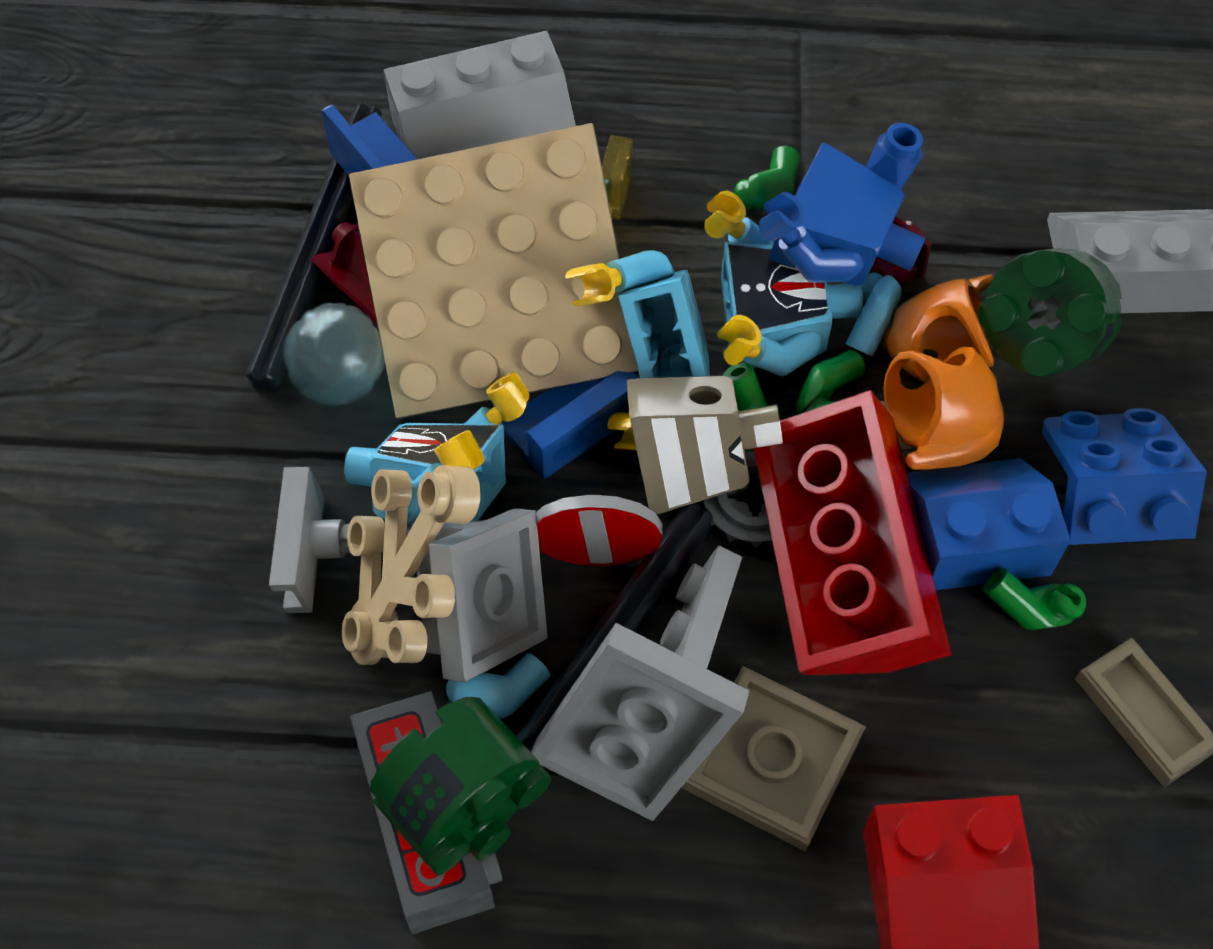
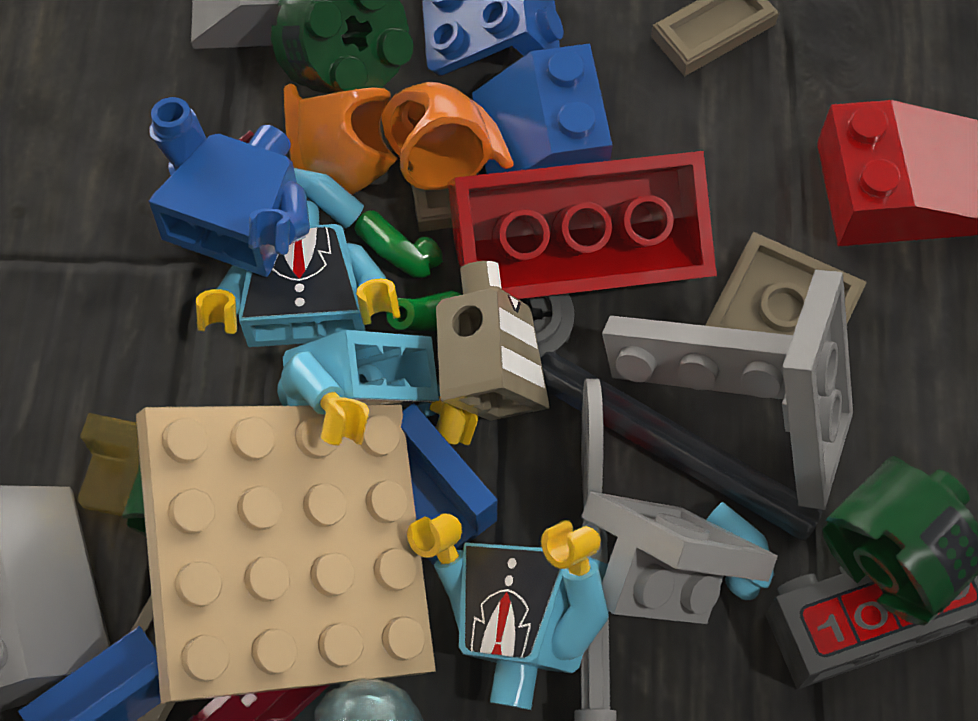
camera: 90 degrees left, 5 degrees up
tan plant [342,465,480,665] -> none
green arm [734,146,800,211] -> none
green arm [983,568,1086,630] -> none

